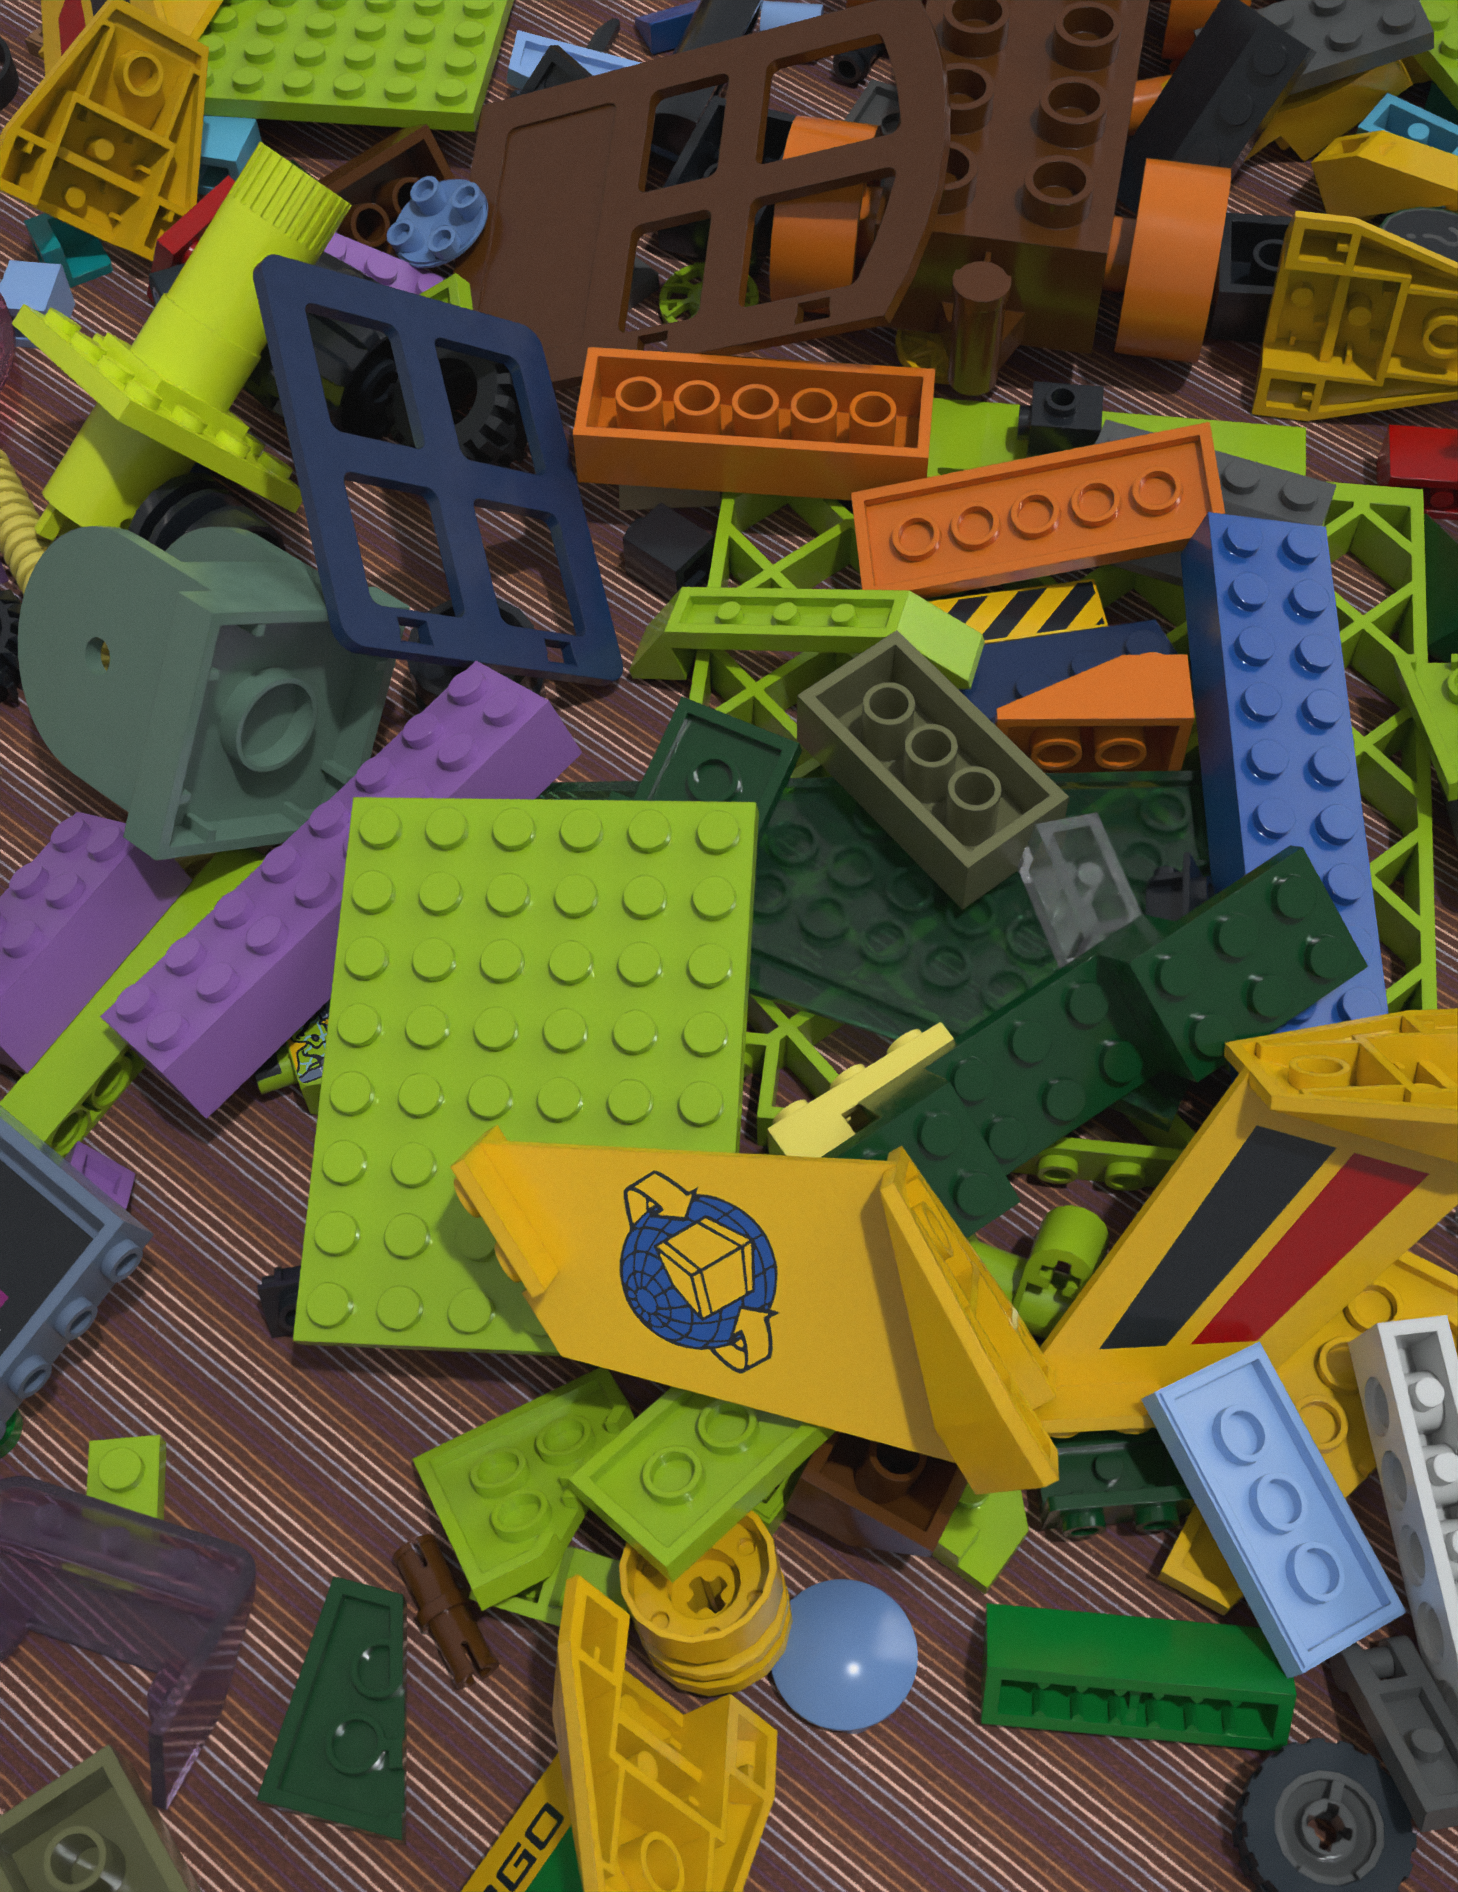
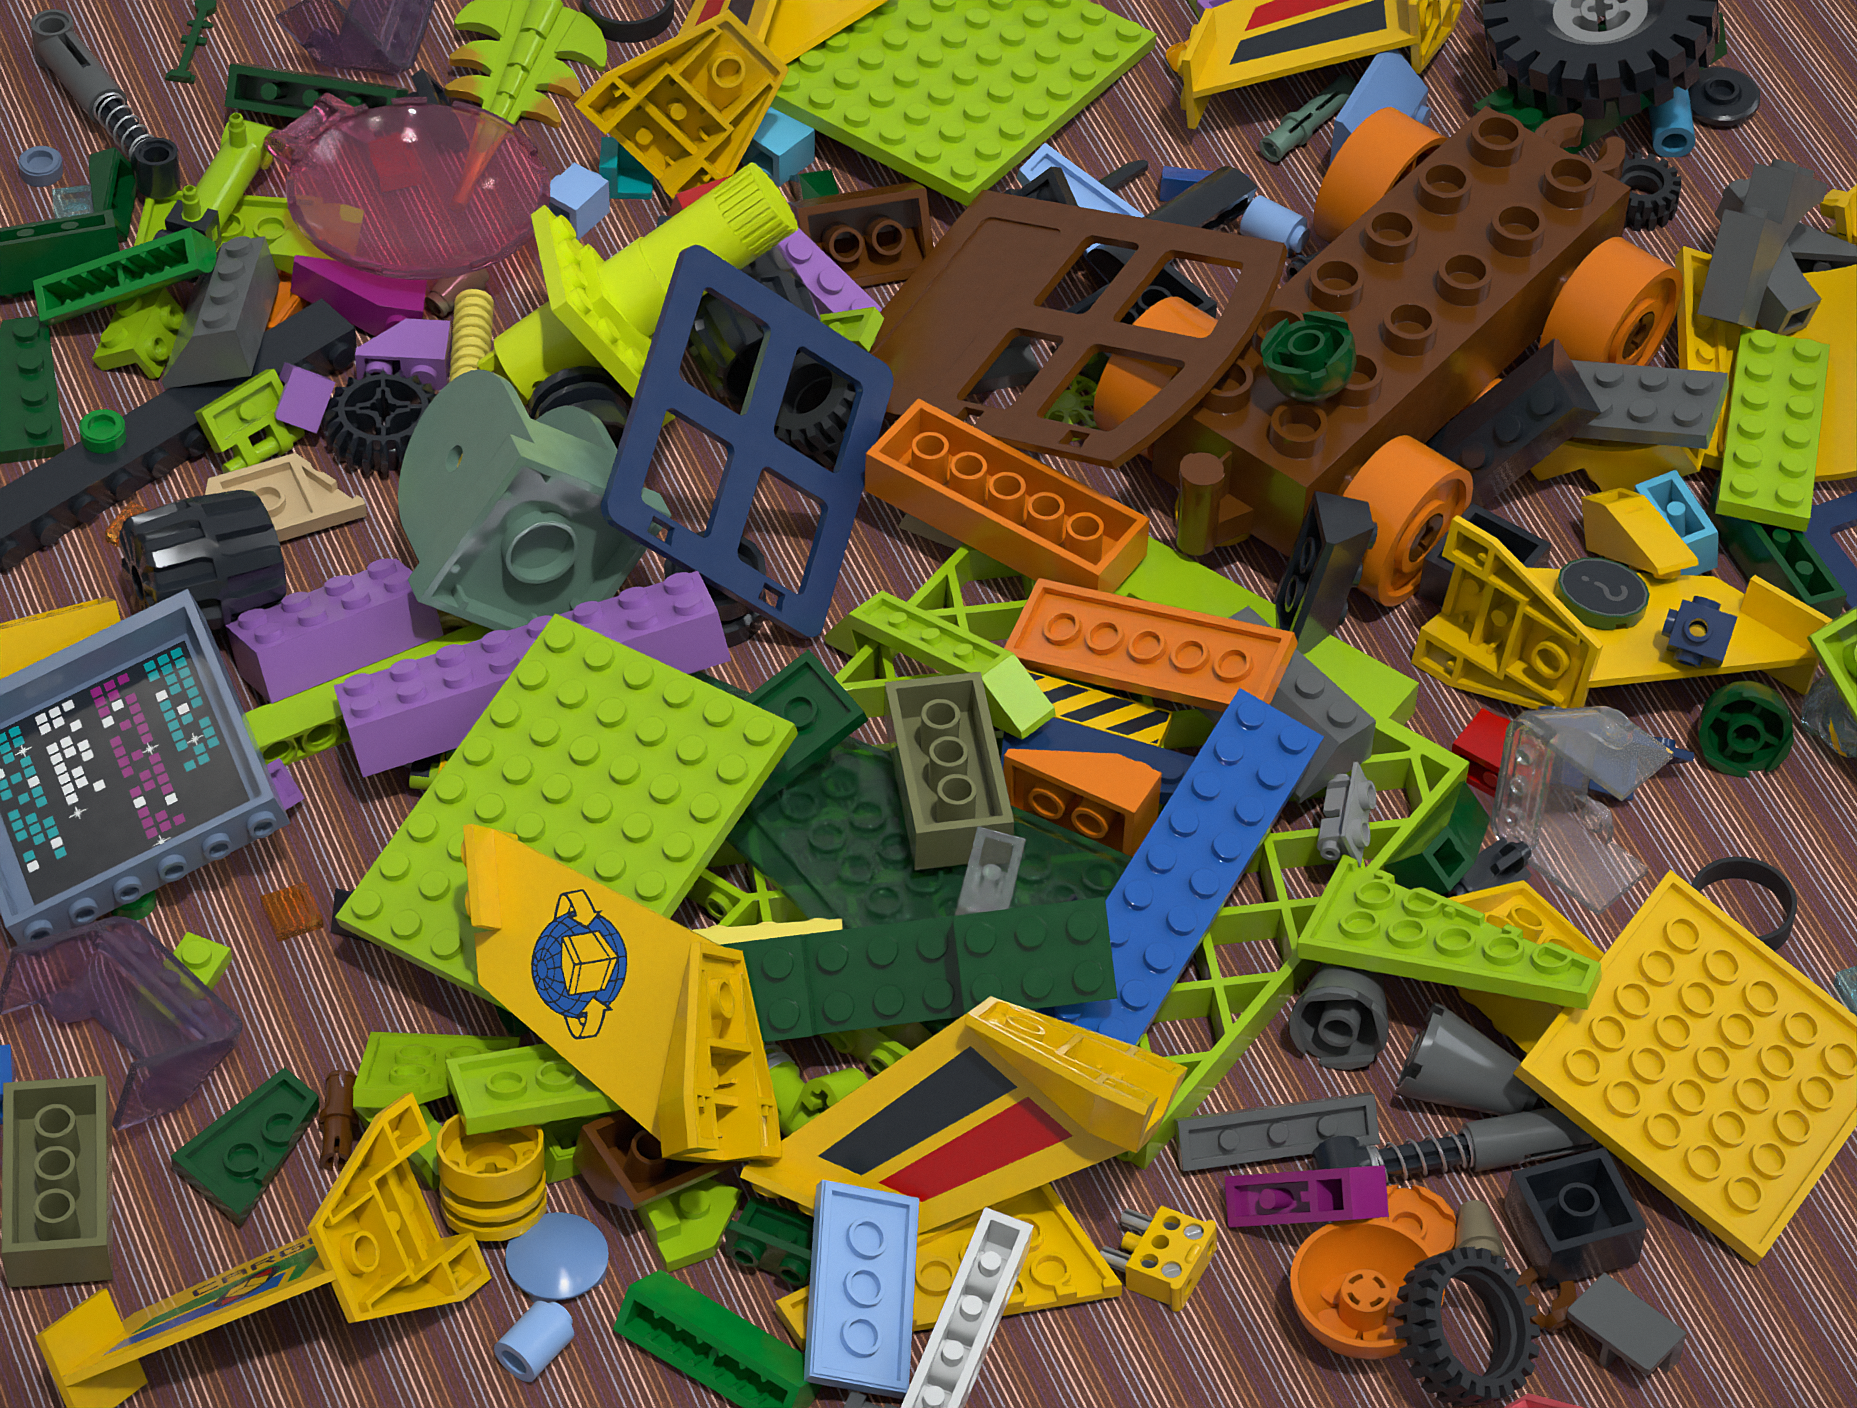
camera: 25 degrees right, 10 degrees down
medium blue dish [387,176,488,268] -> none
black brick [623,502,714,602] -> none
black brick [1016,381,1104,458] -> none
none -> clear orange tile [260,882,324,942]
none -> light blue brick [494,1301,574,1382]
none -> dark green cylinder [1261,311,1357,402]
none -> black slope [1272,491,1378,654]
none -> light grey hinge [1317,762,1377,867]

